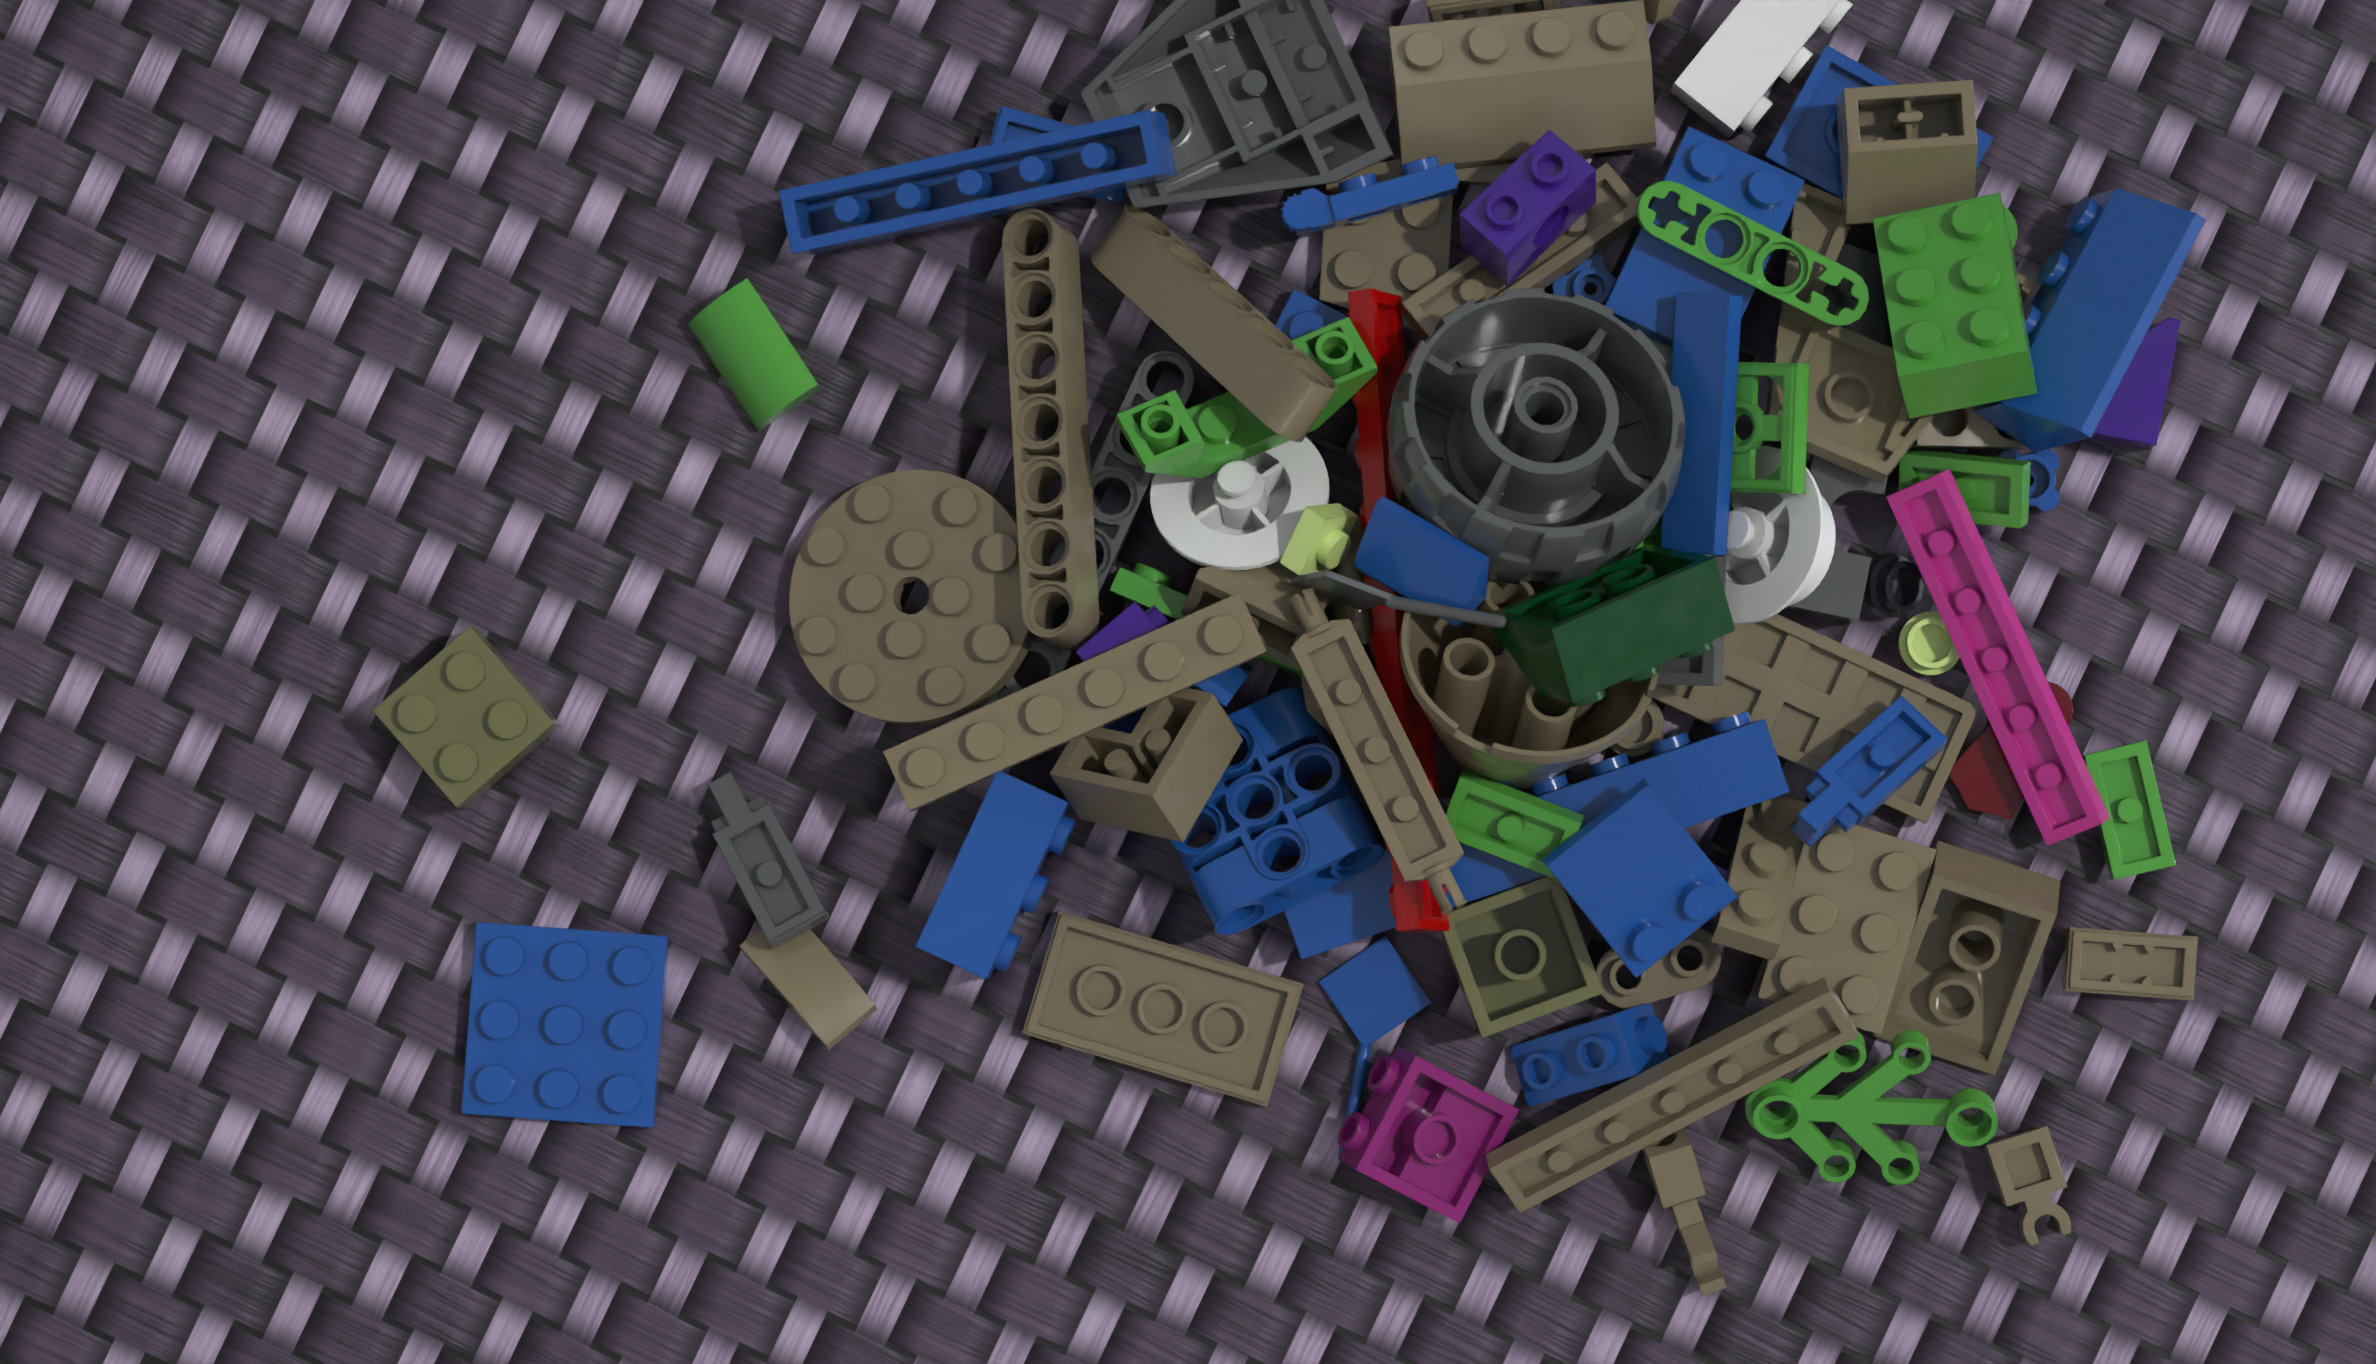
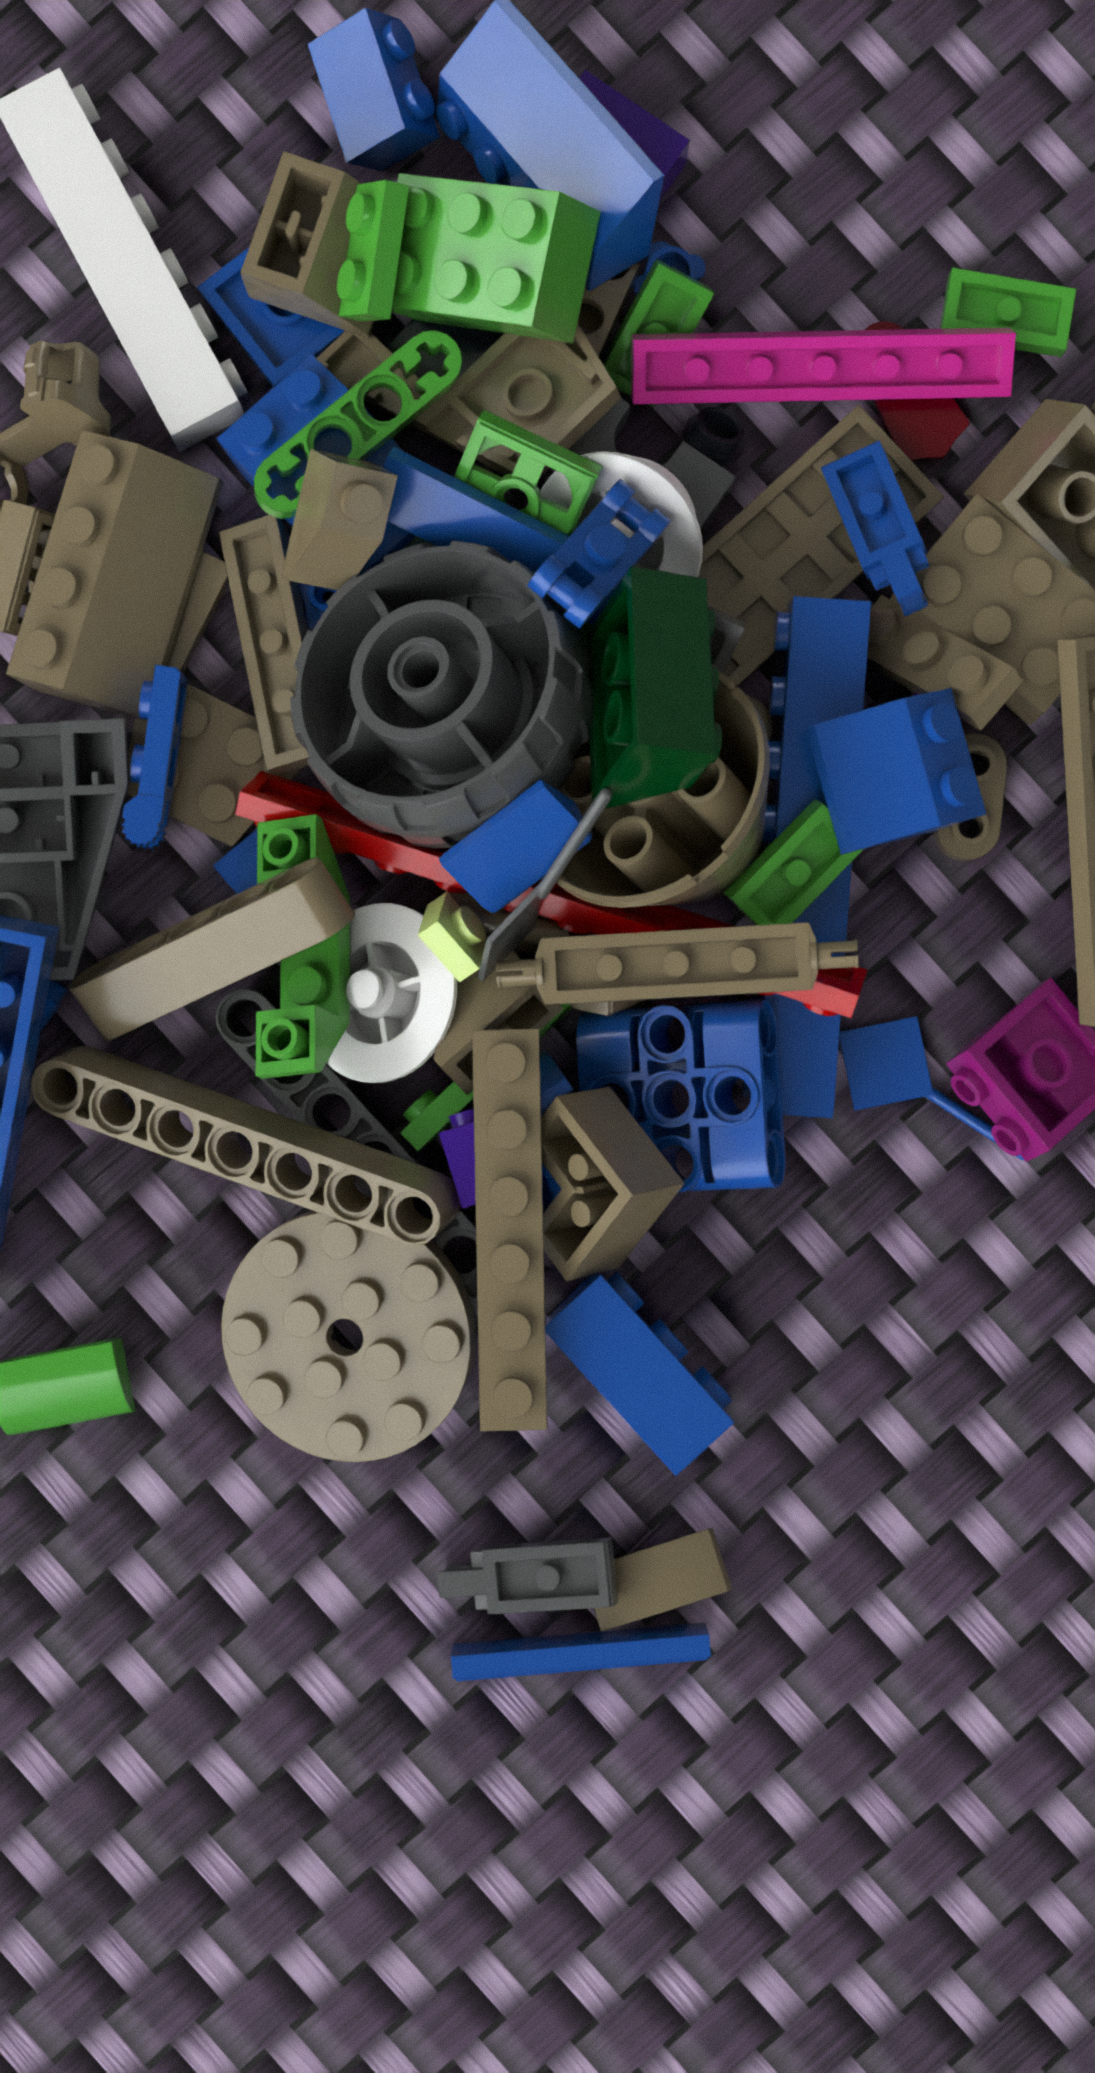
camera: 75 degrees left, 0 degrees up
olive brick [373,626,562,809] -> none
blue plate [461,922,669,1128] -> none
dark tan tile [1022,911,1304,1107] -> none
olive brick [1440,876,1603,1038] -> none
dark purple brick [1459,129,1596,287] -> none
blue bracket [1510,1003,1669,1106] -> none
yellowish green plate [1898,612,1960,676] -> none
none -> dark tan slope [281,449,398,590]
none -> brick [308,7,440,172]
none -> bright green plate [337,180,409,322]
none -> blue tile [451,1622,711,1682]
none -> blue plate [527,479,672,629]

